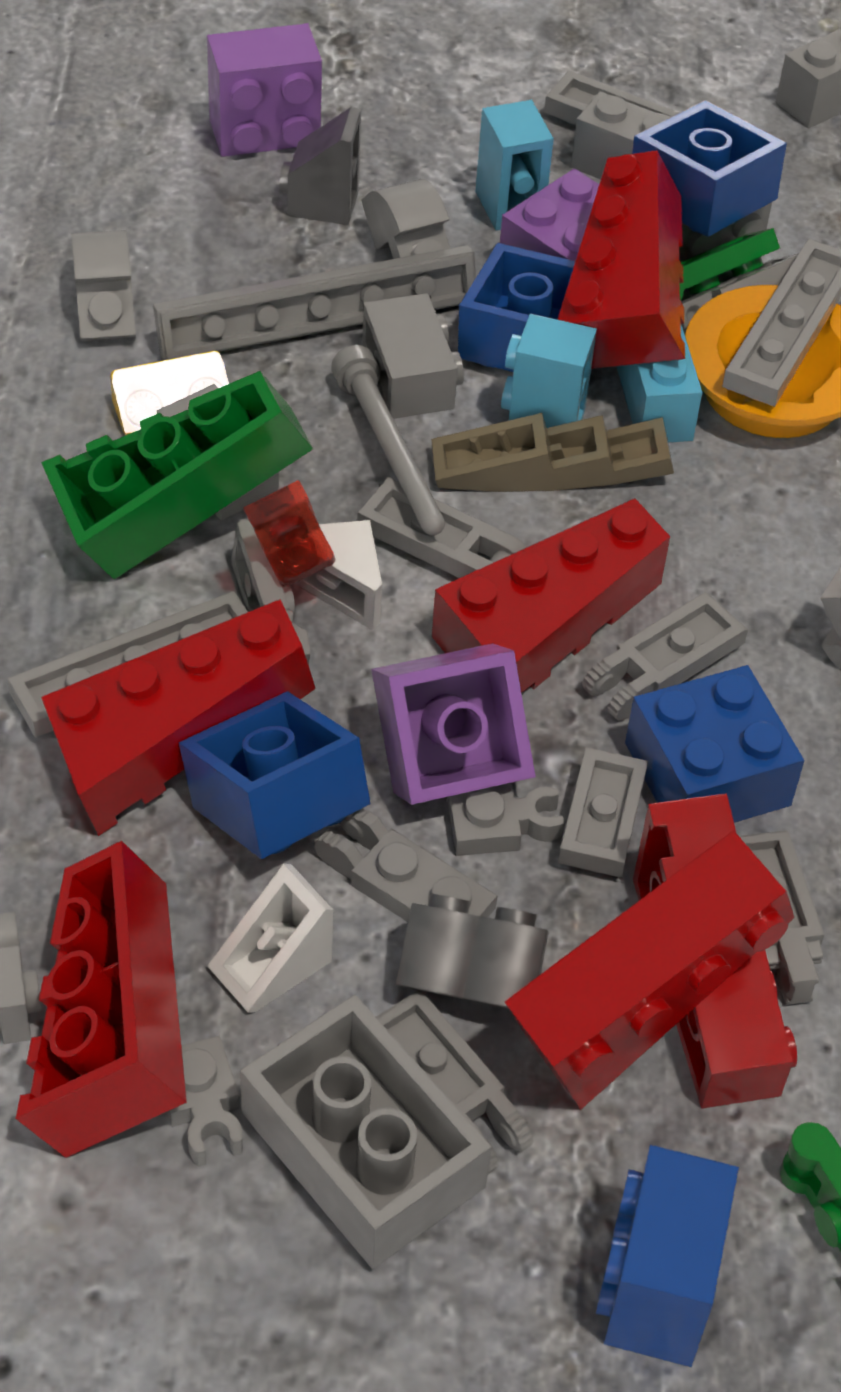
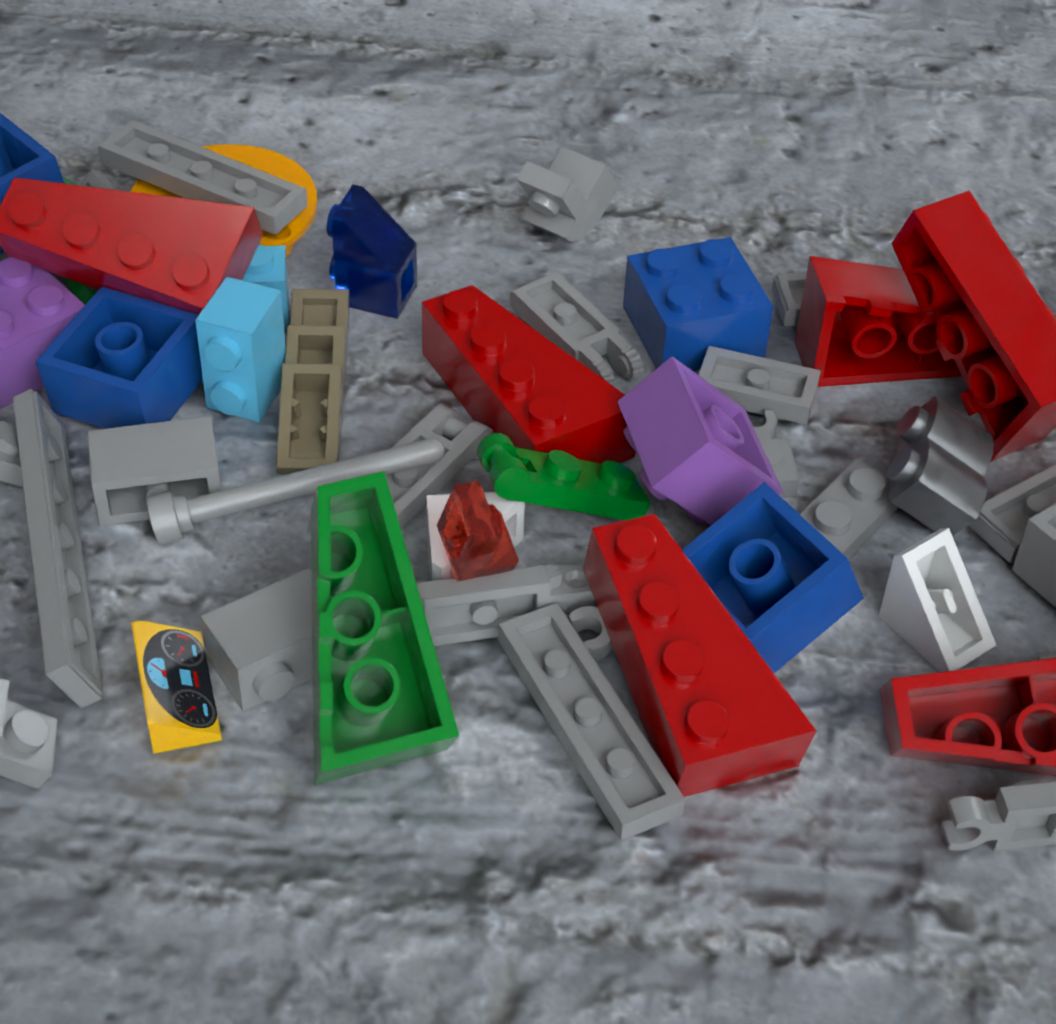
camera: 85 degrees left, 5 degrees down
none -> clear blue slope [326,184,417,319]
none -> green plate [476,433,651,520]

